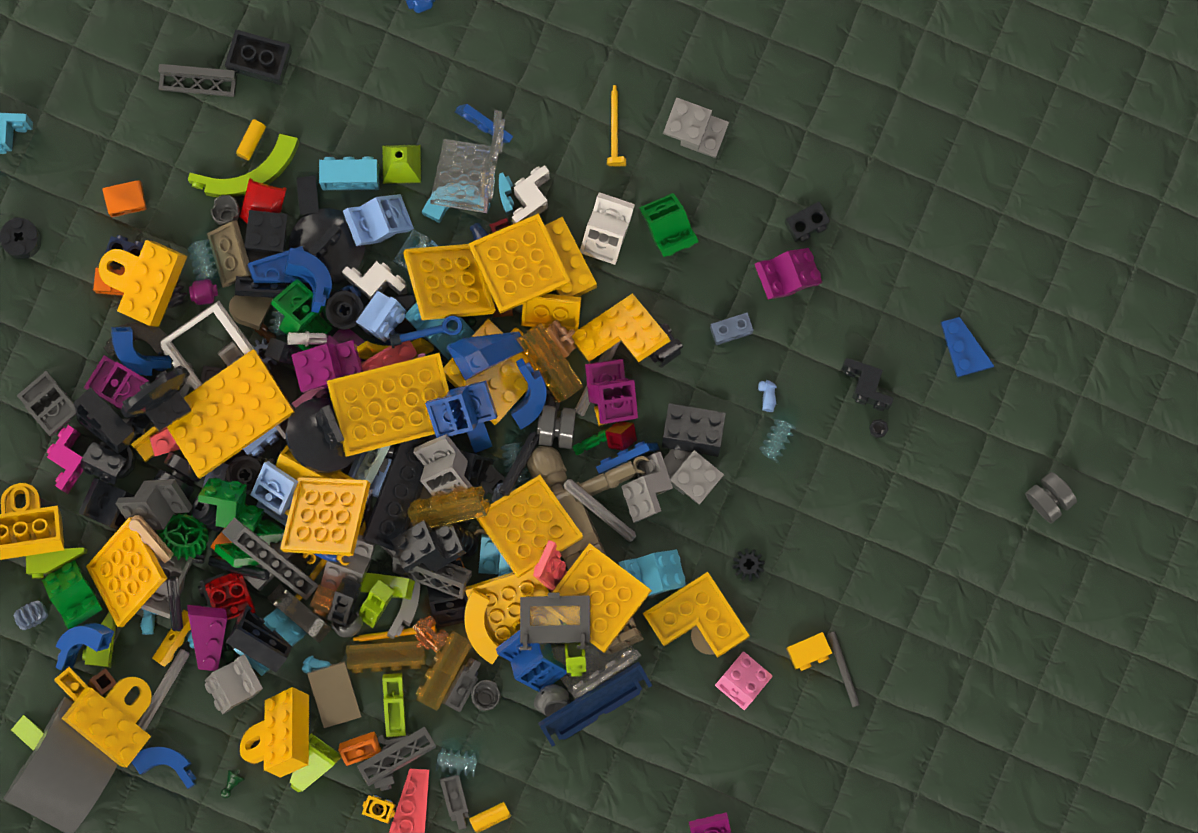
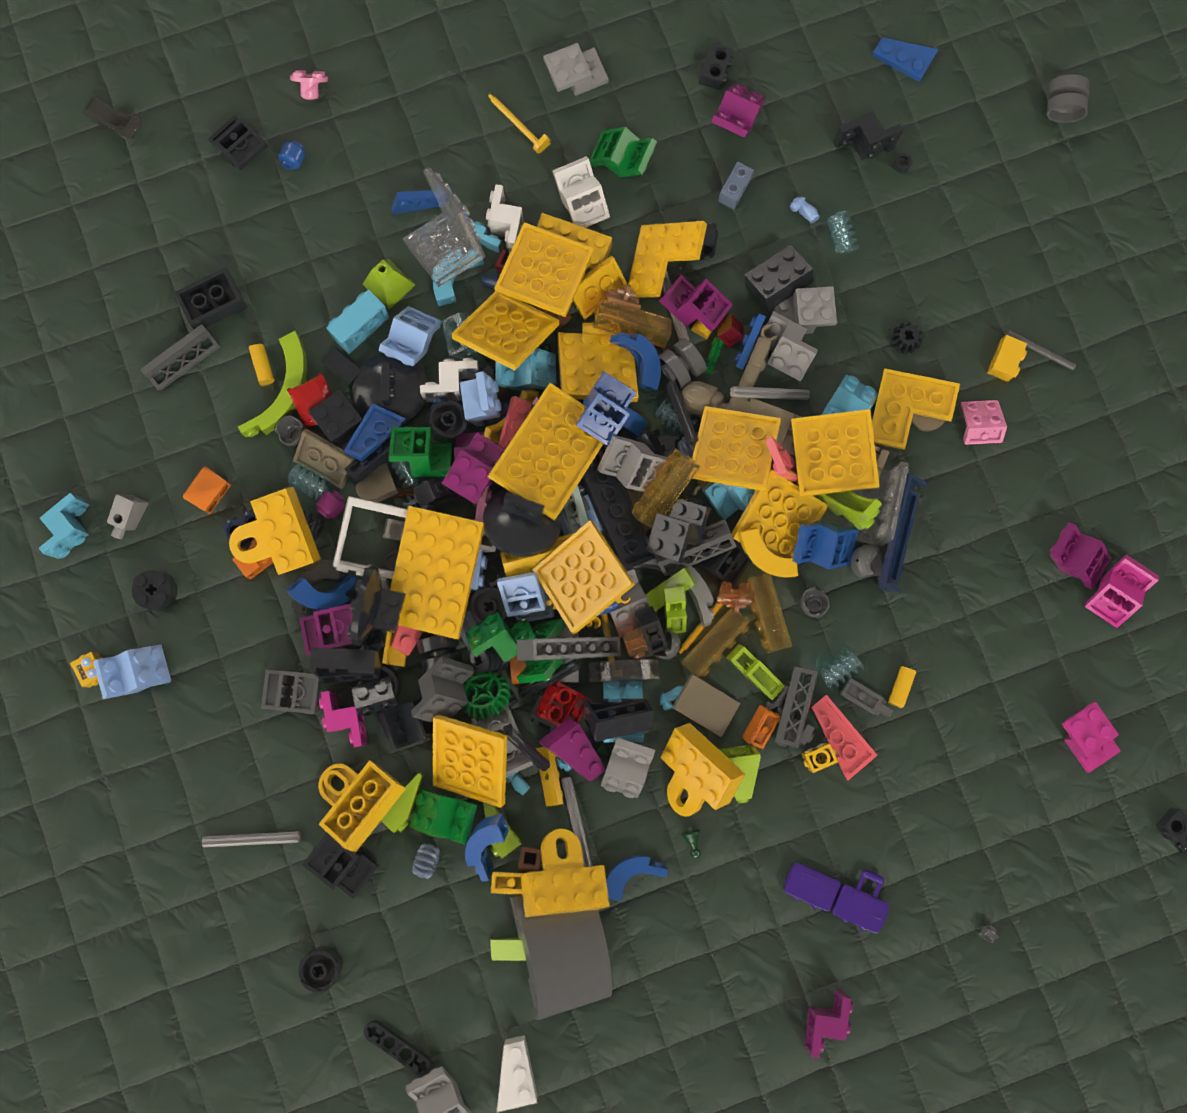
camera: 45 degrees left, 0 degrees up
tan plate [129,515,174,563] -> none
blue arch [285,248,332,313] -> none
white axle [287,331,327,346] -> none
blue piece [389,316,463,348] -> none
dark grey hinge [442,657,481,712] -> none
blue wedge [447,332,528,381] -> none
dark grey piece [520,593,590,650] -> none
none -> light grey torso [107,494,149,539]

